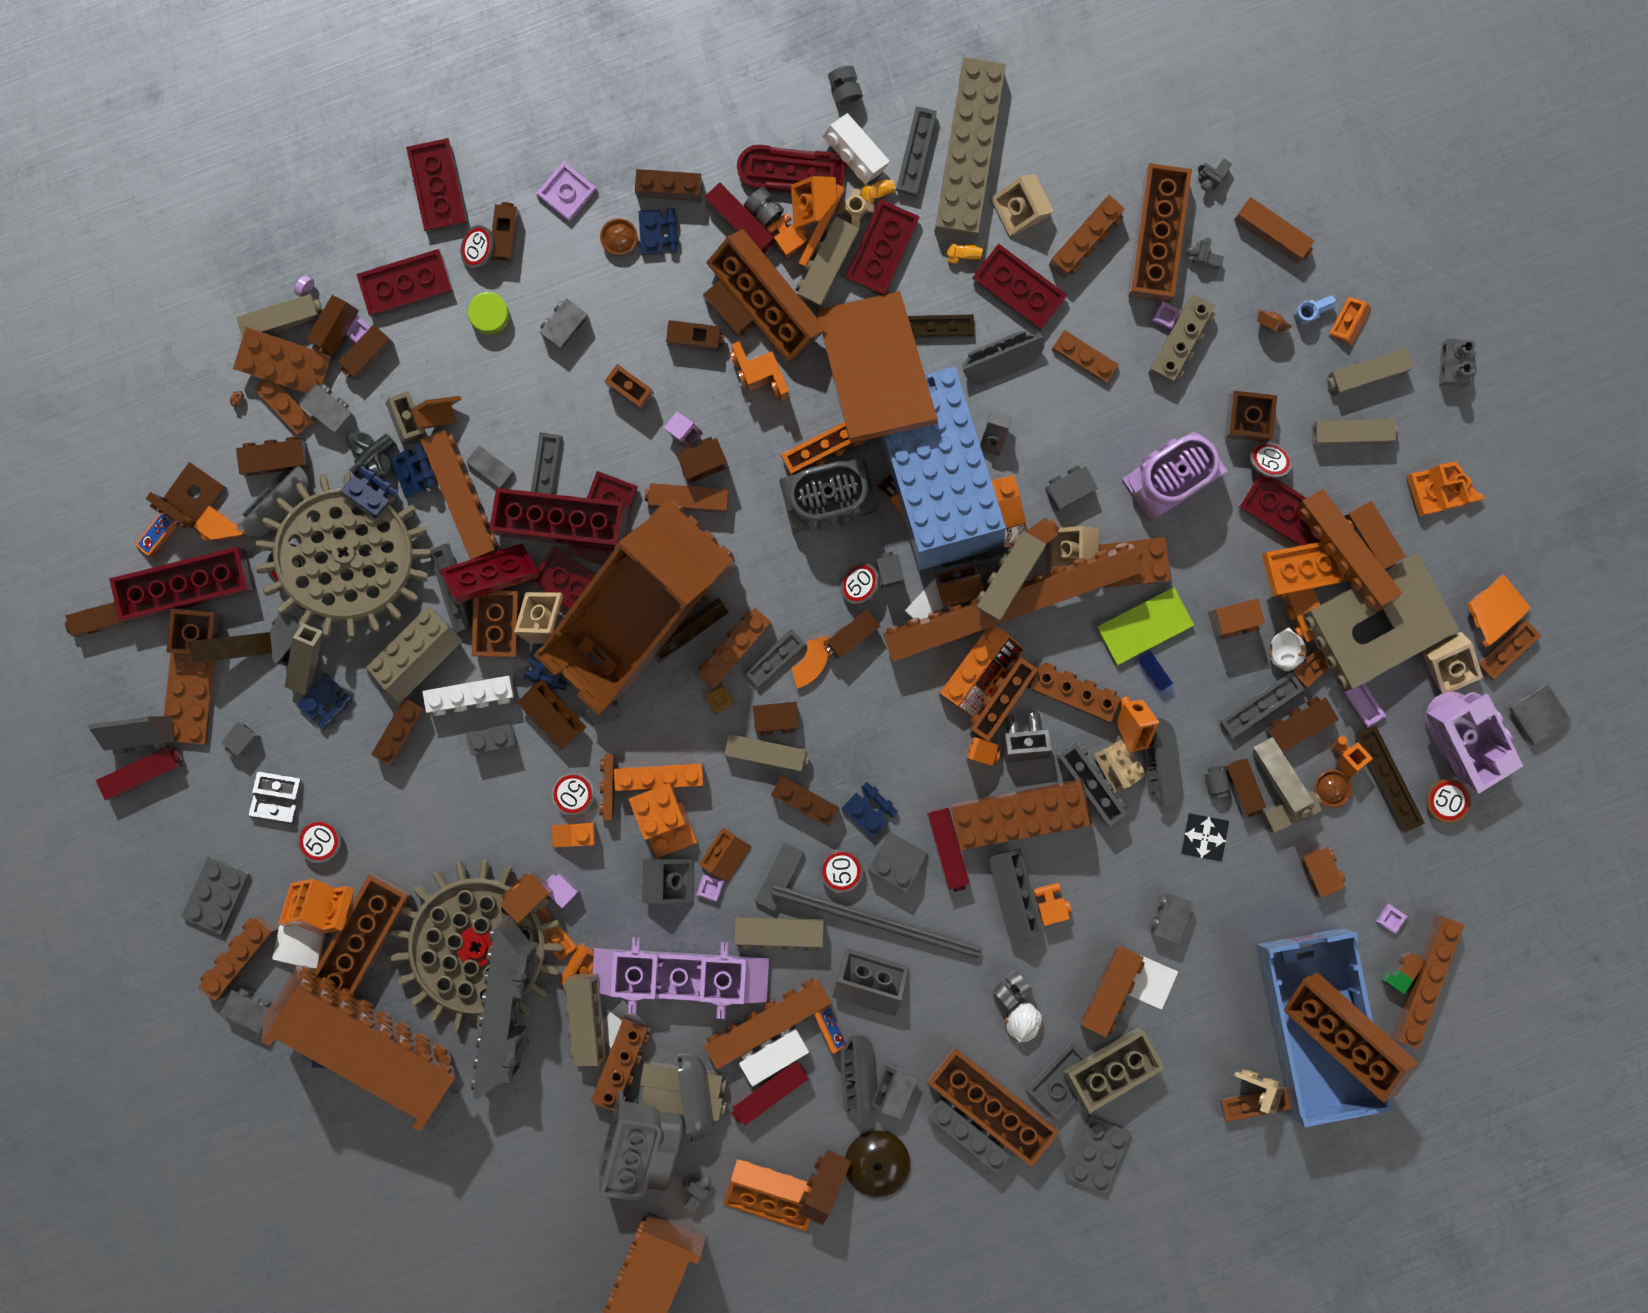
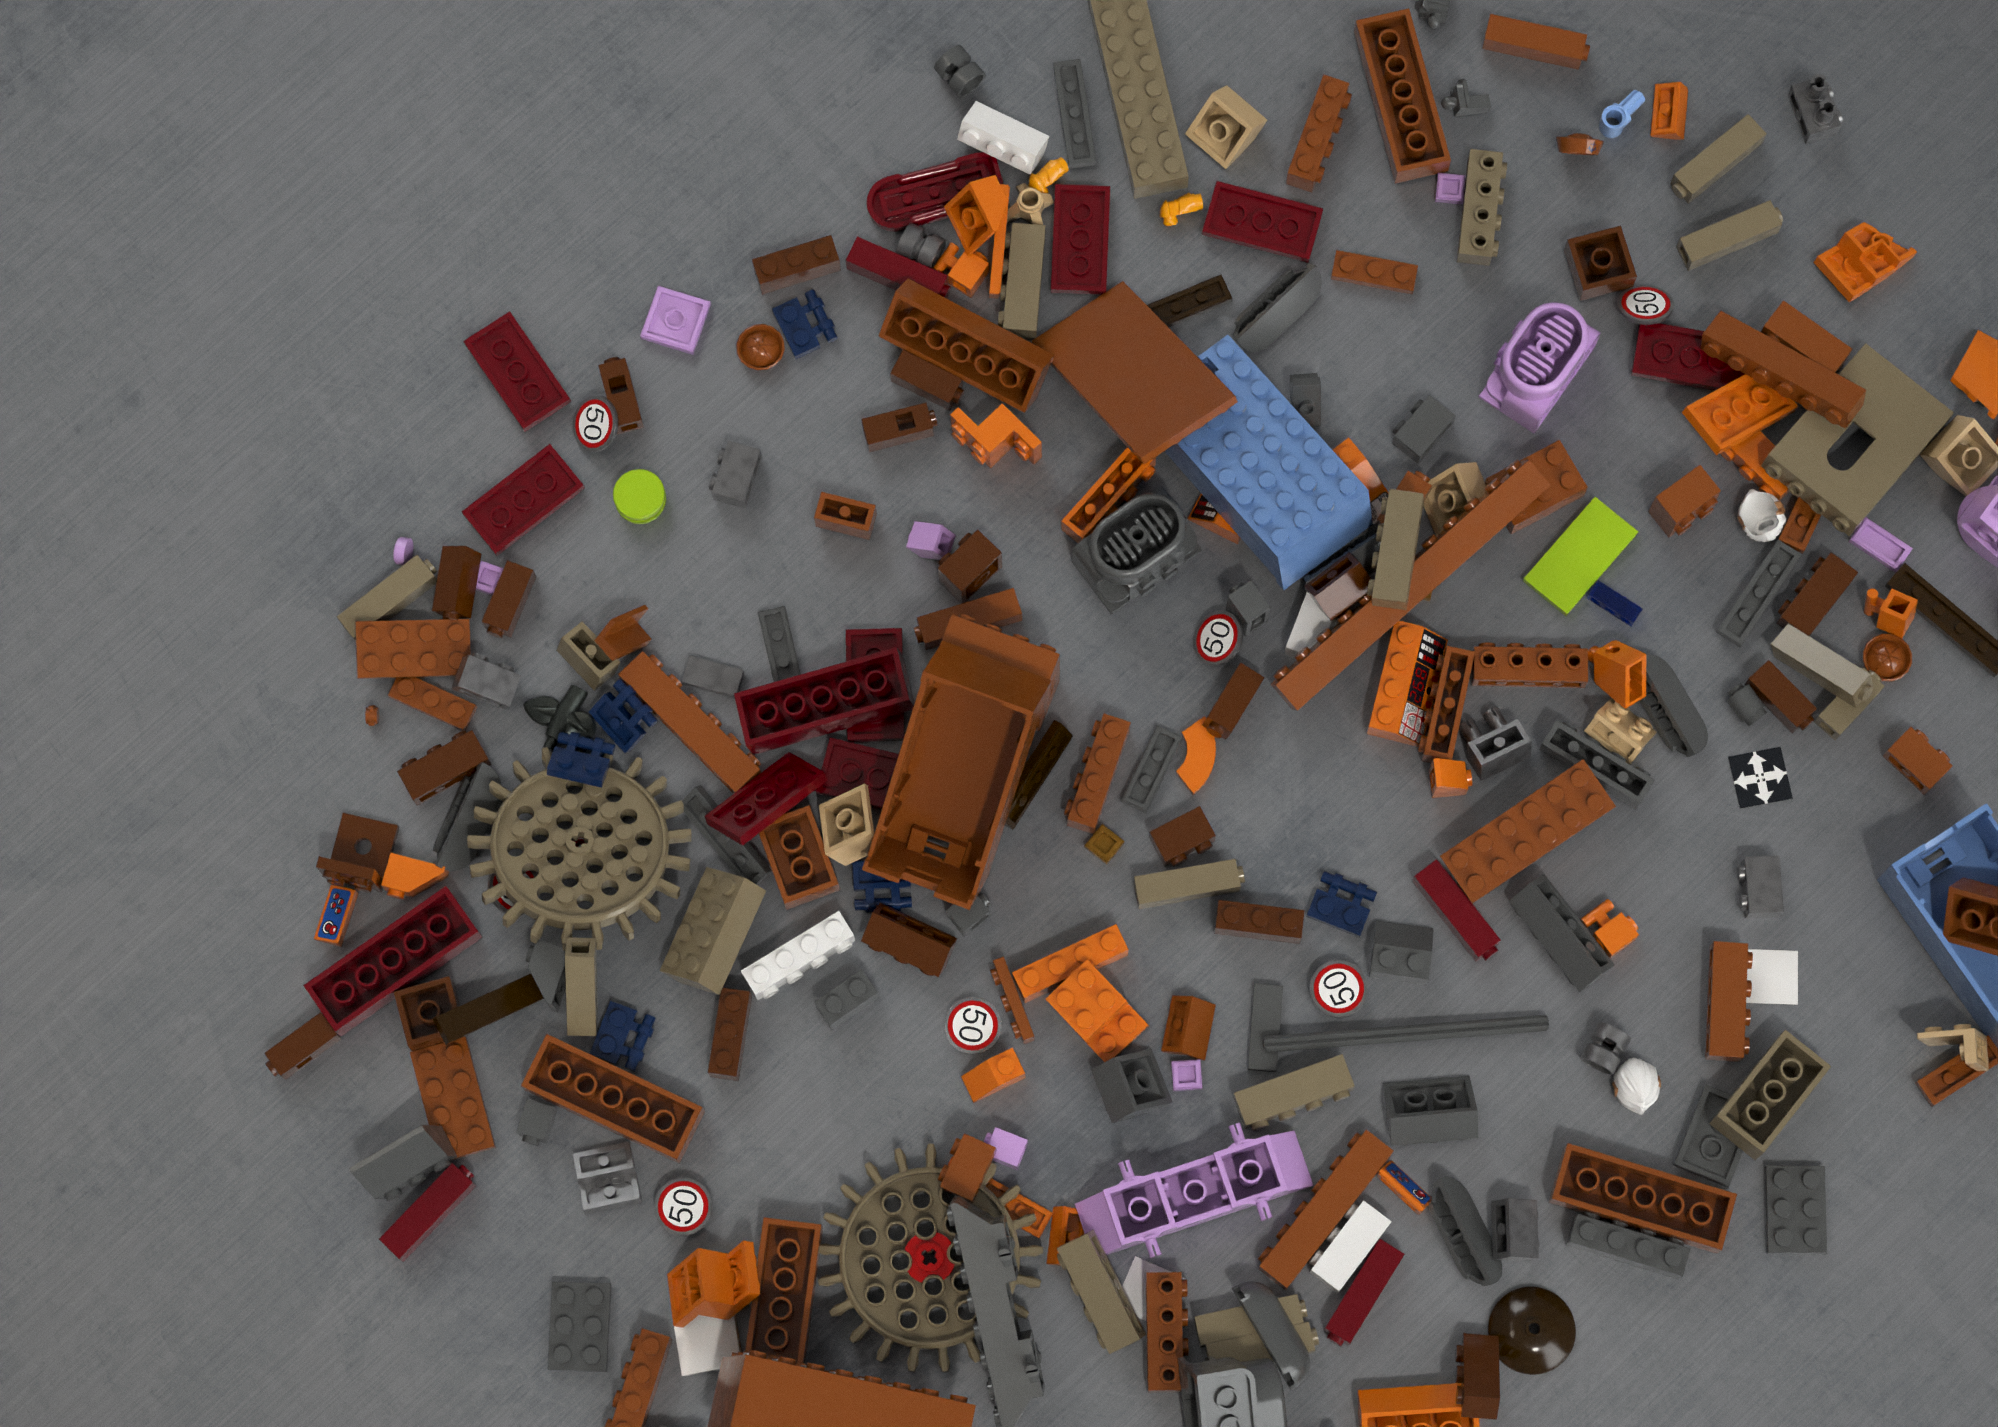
camera: 15 degrees left, 10 degrees down
none -> dark orange brick [521,1034,705,1164]

